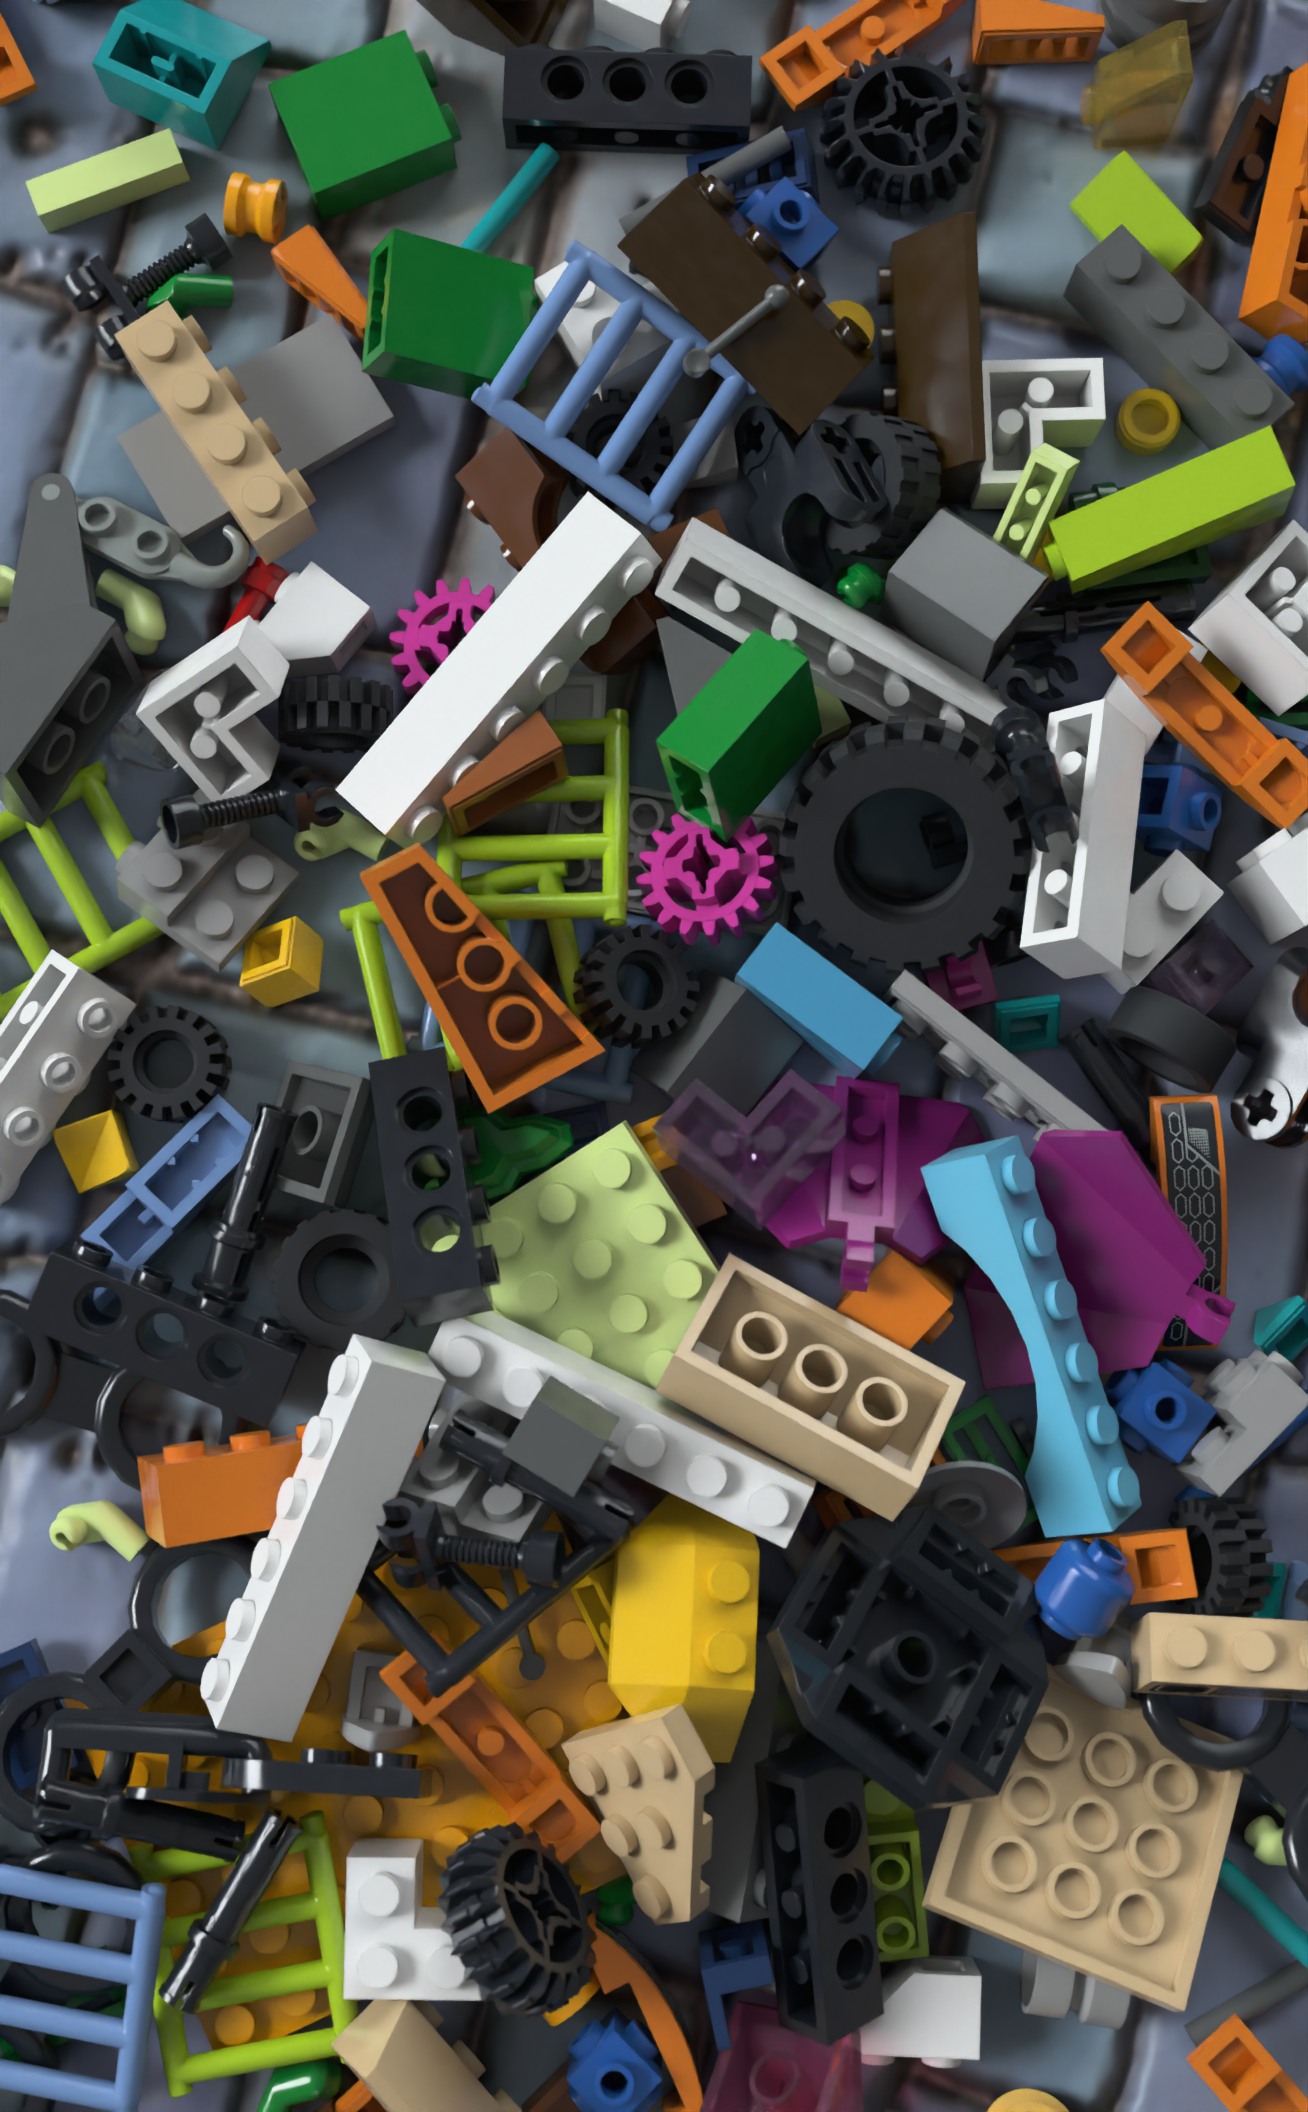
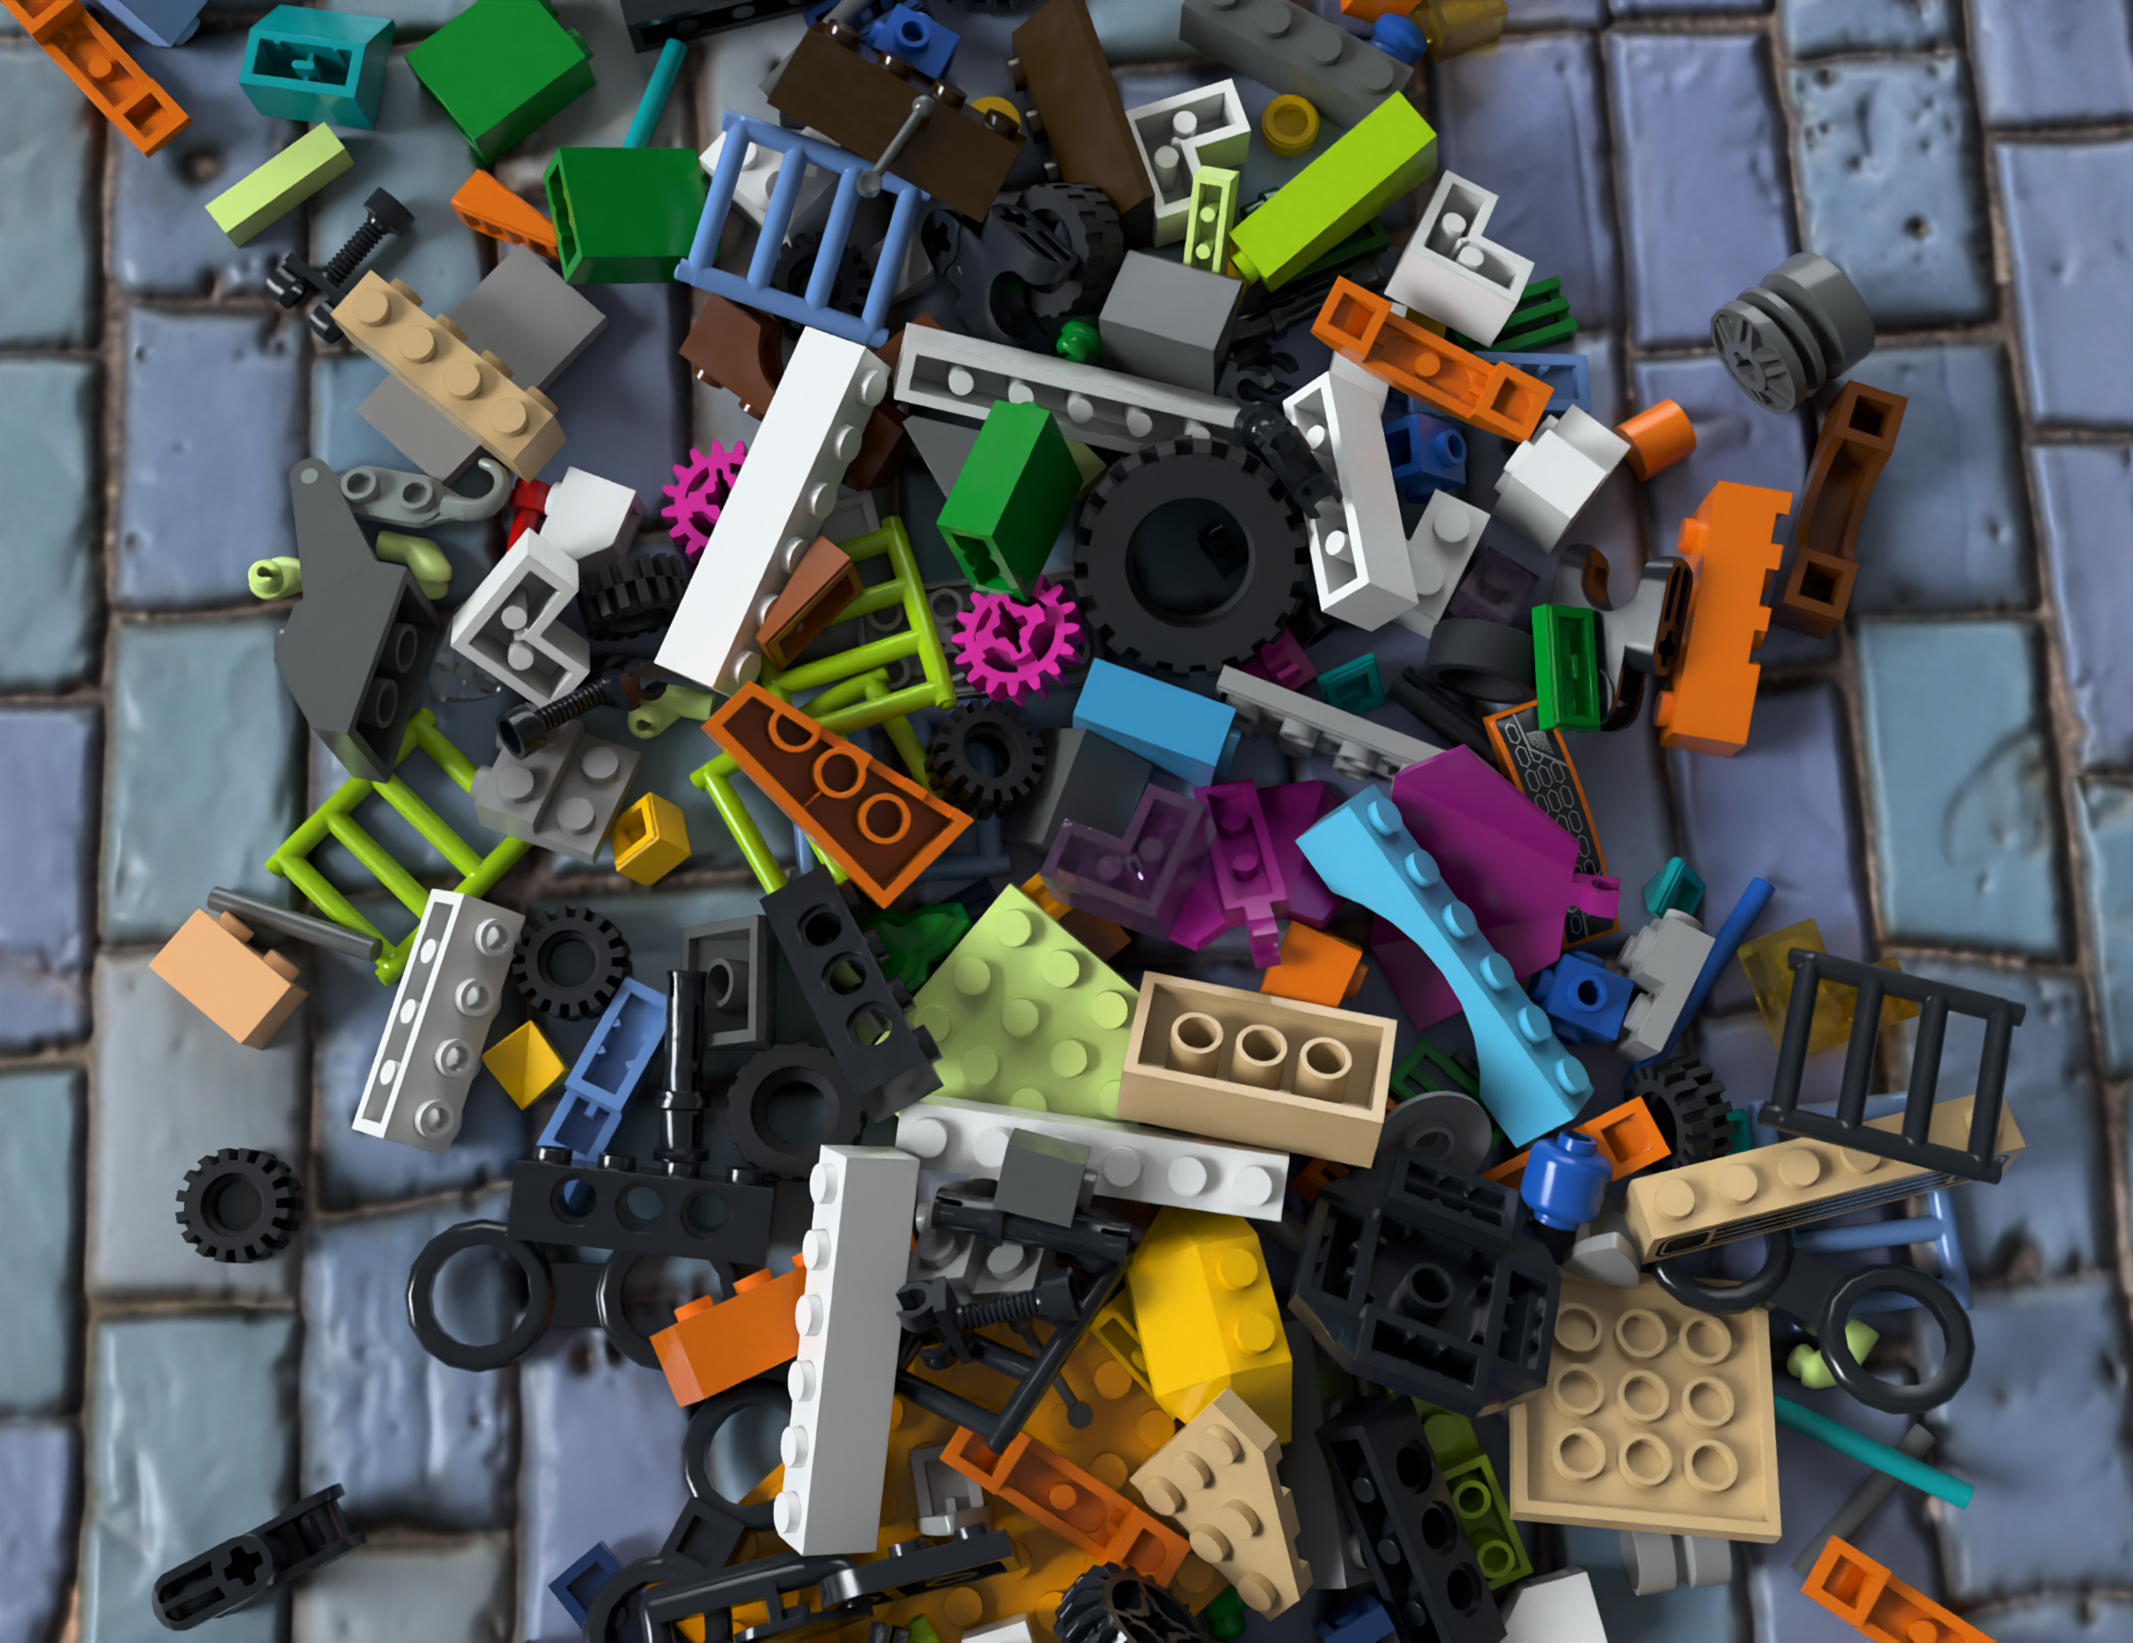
camera: 15 degrees left, 5 degrees down
yellowish green arm [49,1500,152,1562] -> none
green arm [146,273,233,321] -> none
light orange wheel [223,171,288,244] -> none
none -> green tile [1531,604,1601,734]

